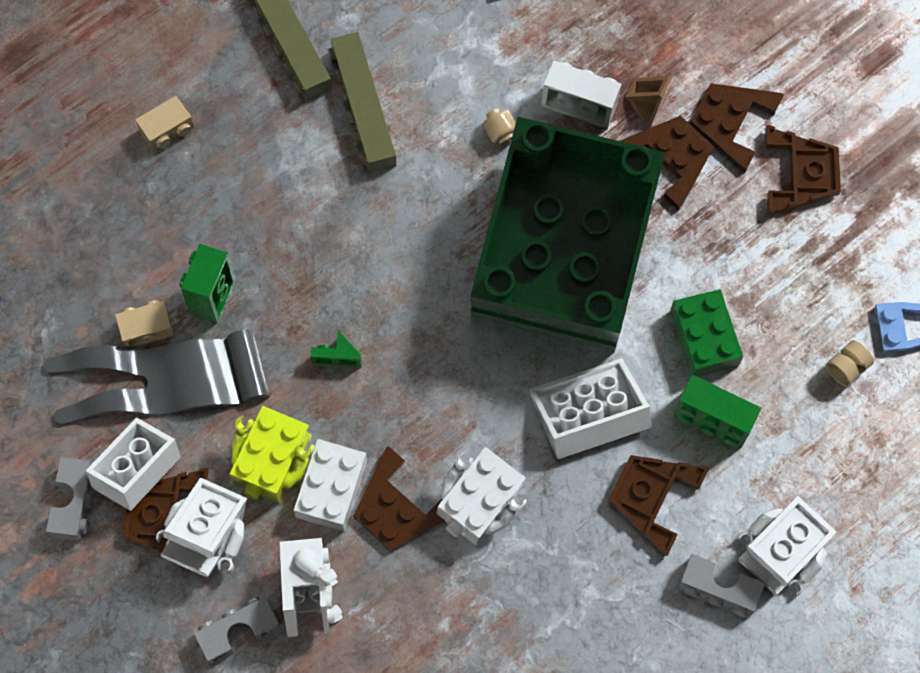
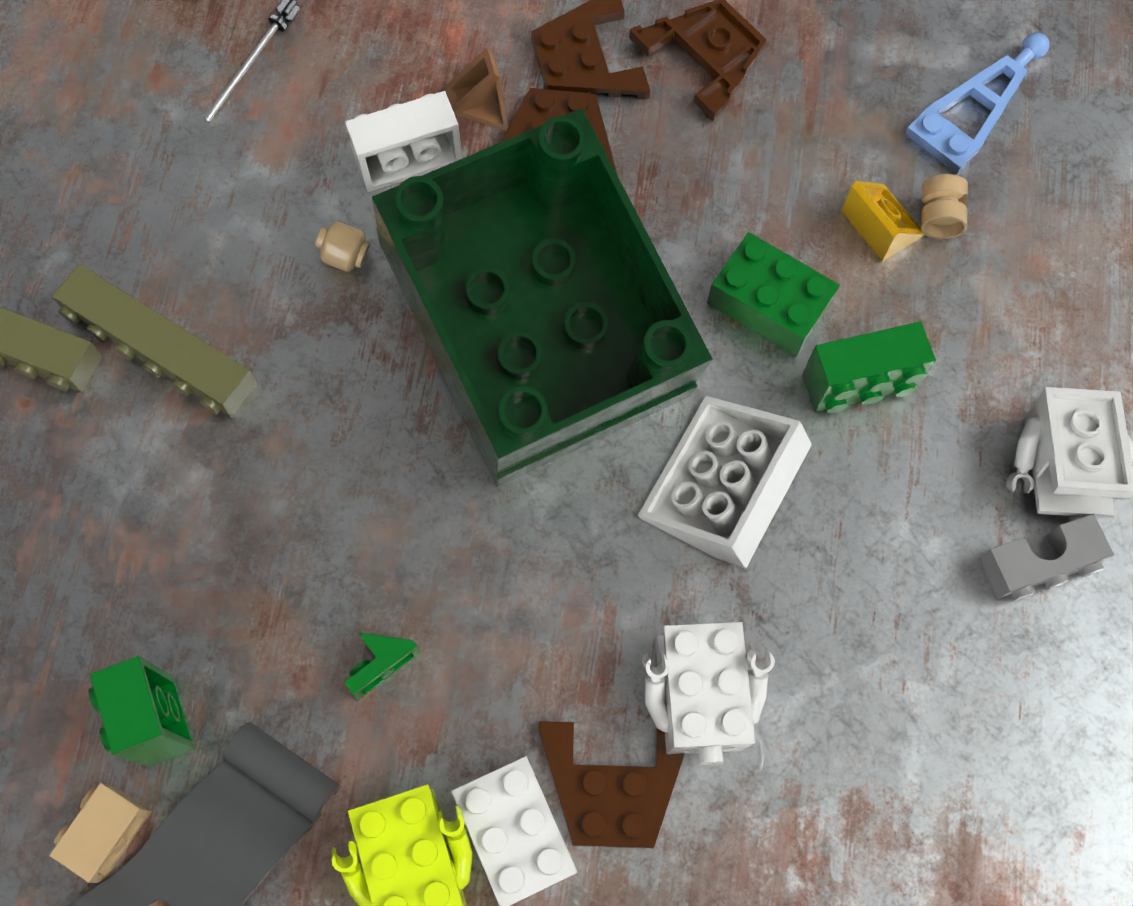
camera: 40 degrees left, 0 degrees up
reddish brown wing [608,455,709,556] -> none
none -> yellow slope [841,181,925,262]

